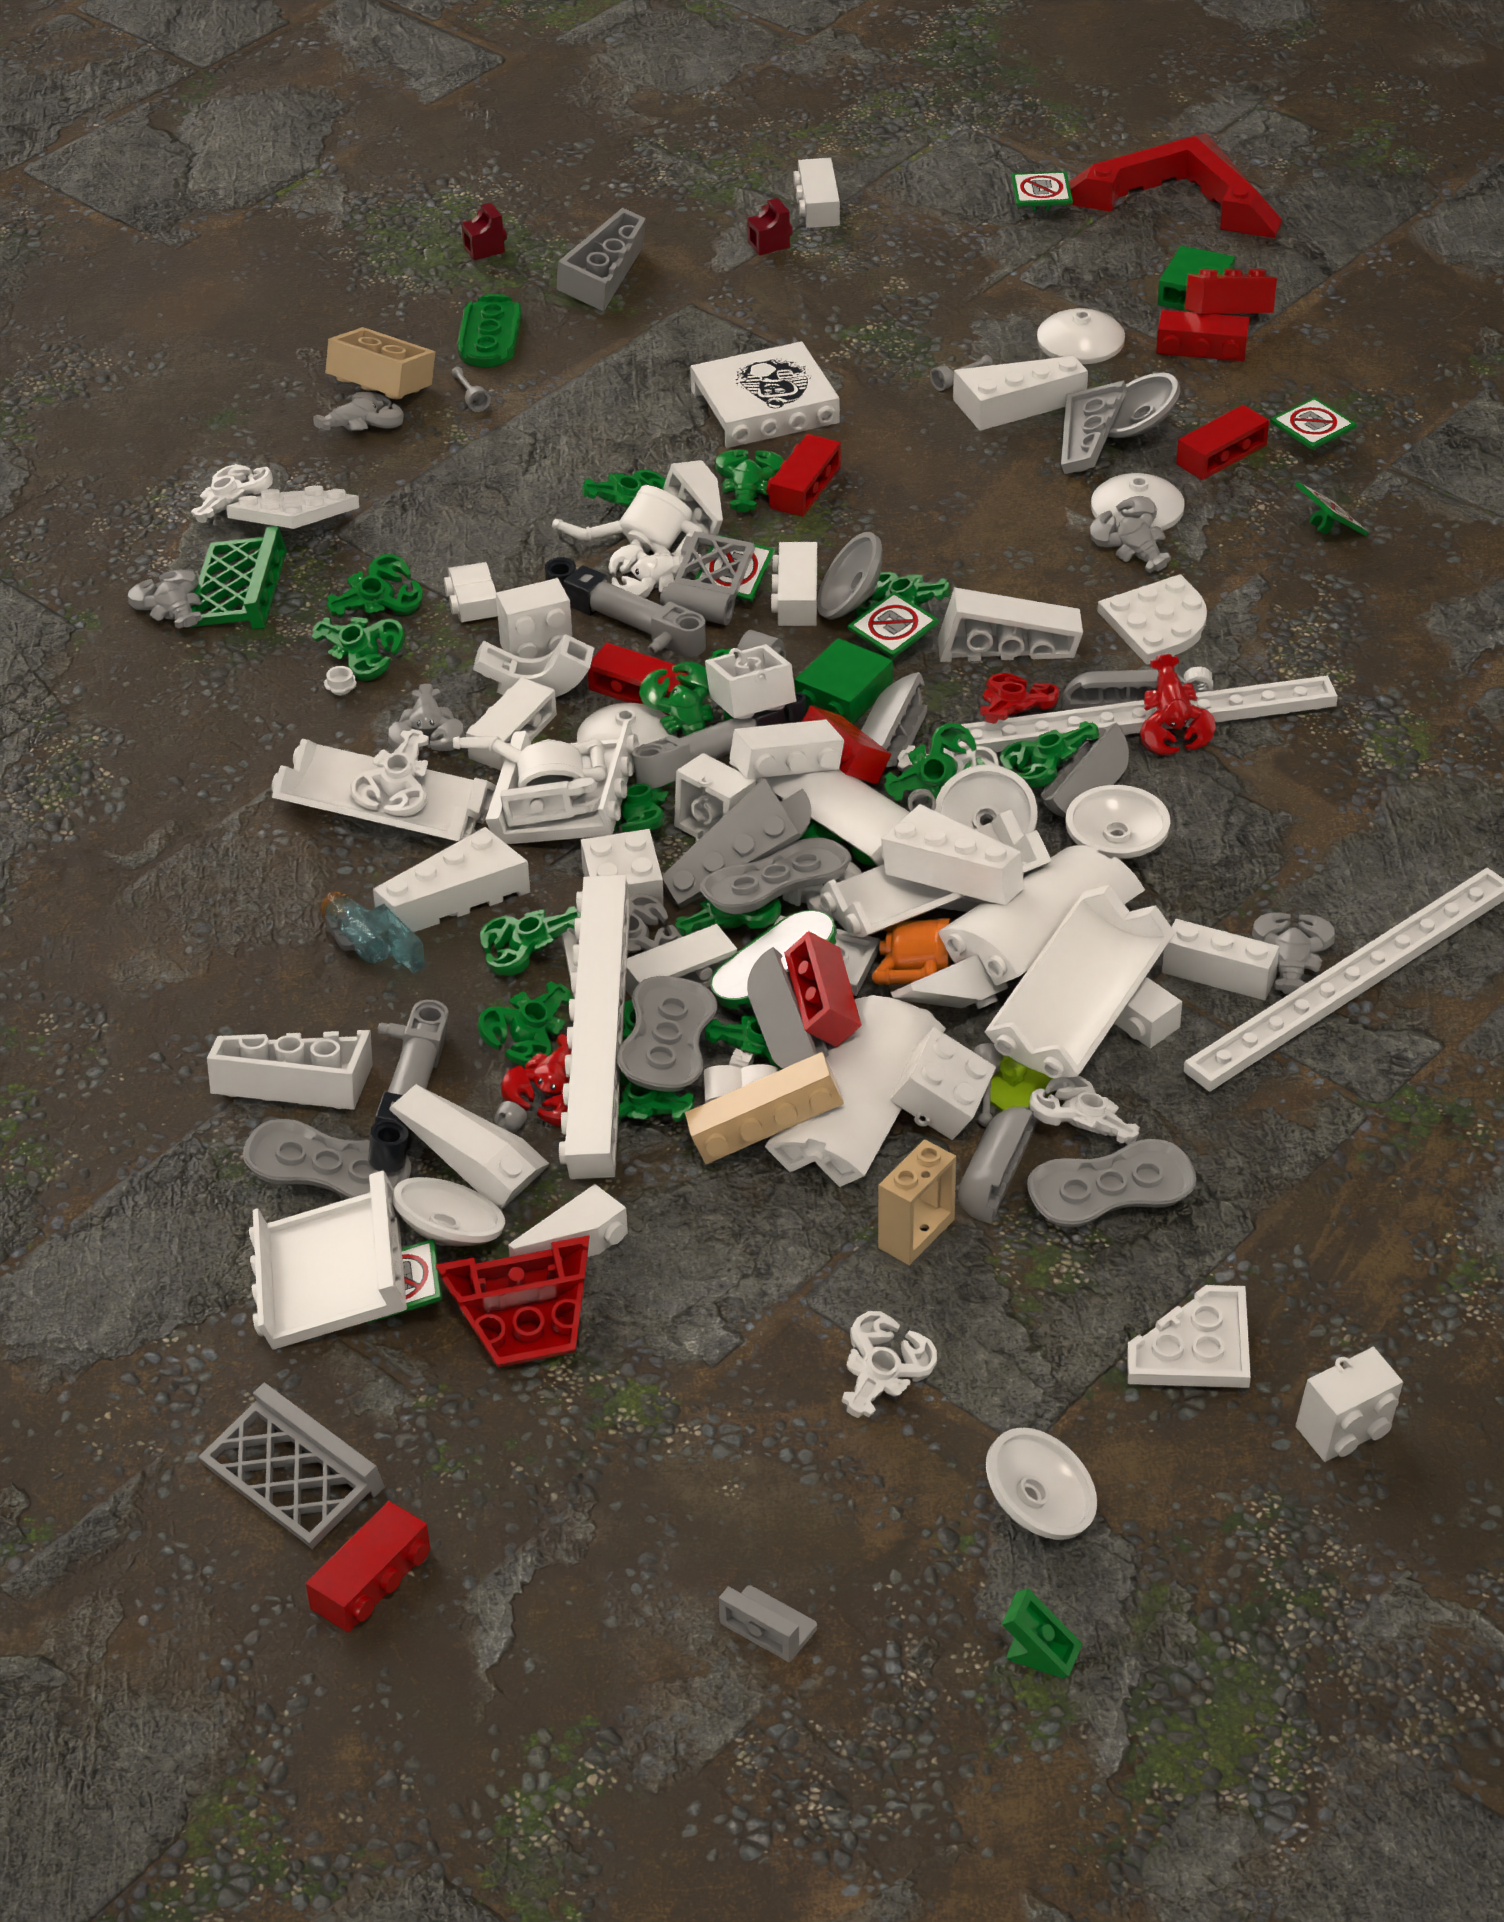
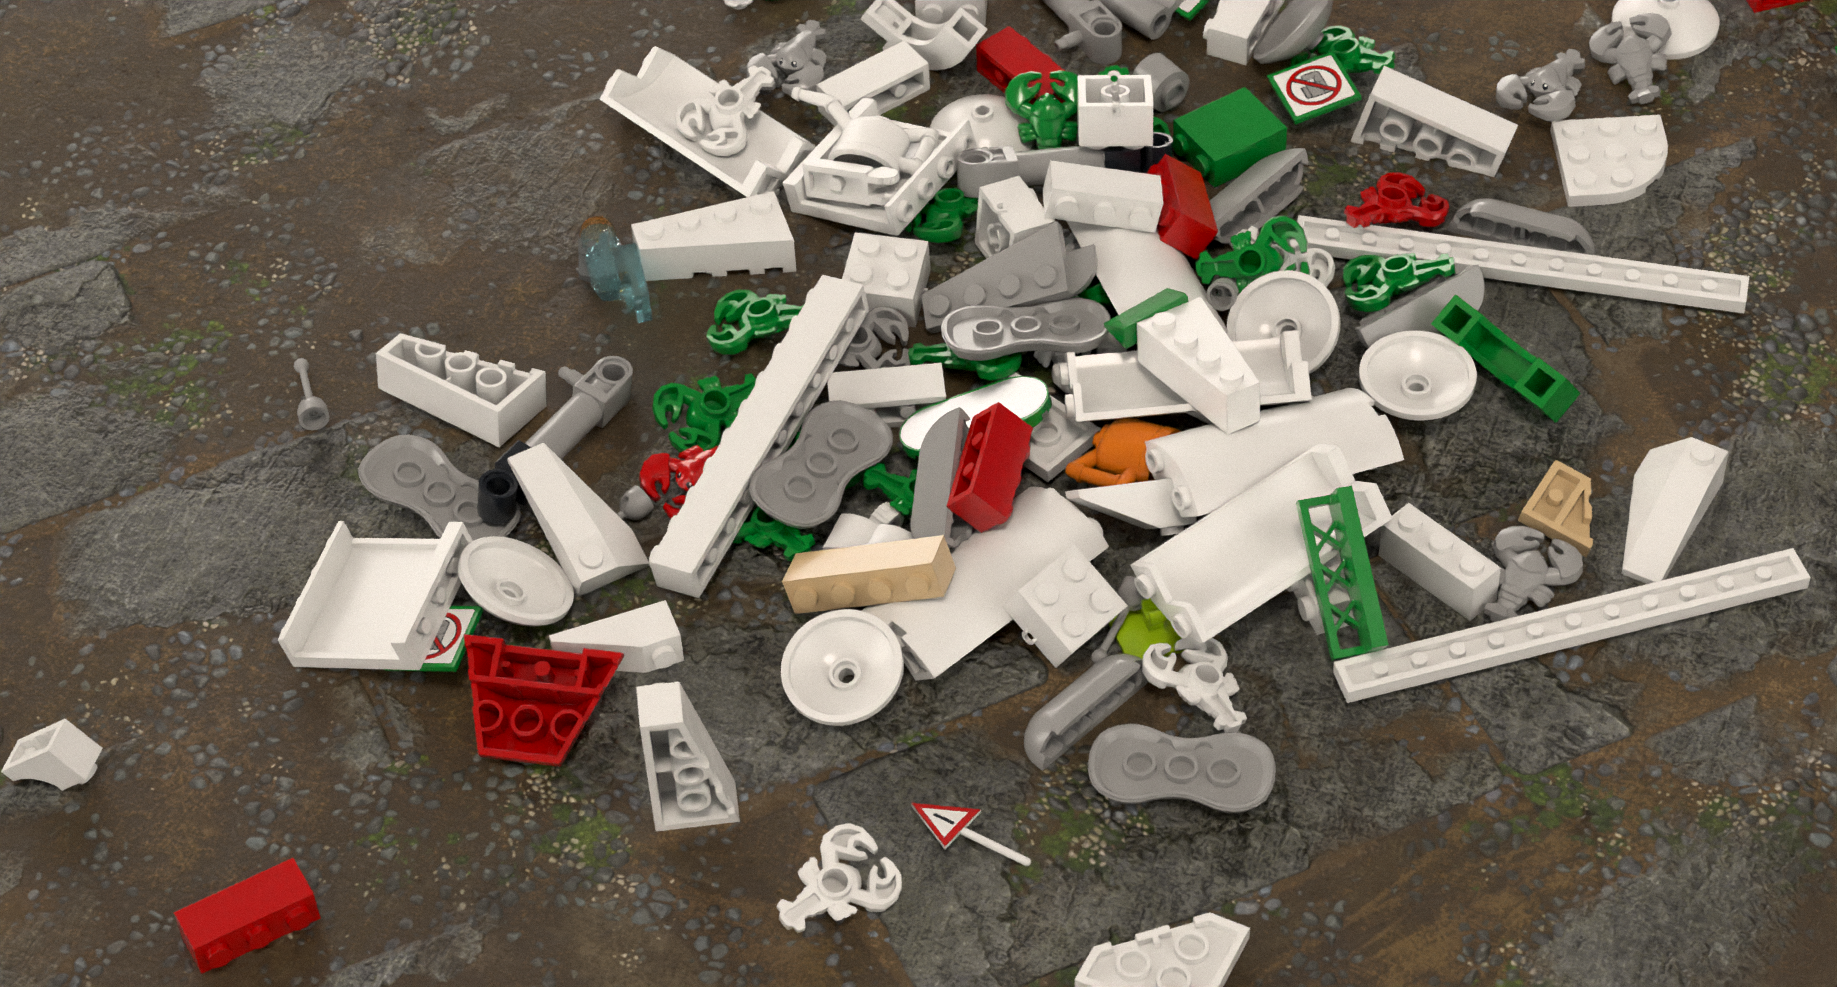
camera: 25 degrees right, 5 degrees up
light grey fence [198,1382,385,1549] -> none
tan window [878,1139,956,1266] -> none
red animal [1140,654,1216,755] -> none
white axle [1184,667,1213,693] -> none
none -> white arch [1,719,102,790]
none -> light grey hinge [294,358,330,430]
none -> white wedge [636,682,740,832]
none -> white dish [781,609,904,726]
none -> white piece [911,803,1031,866]
none -> green slope [1104,288,1188,349]
none -> green fence [1296,486,1388,661]
none -> green arch [1431,294,1581,423]
none -> light grey animal [1496,49,1586,121]
none -> tan wing [1518,460,1593,557]
none -> white wedge [1622,437,1729,584]

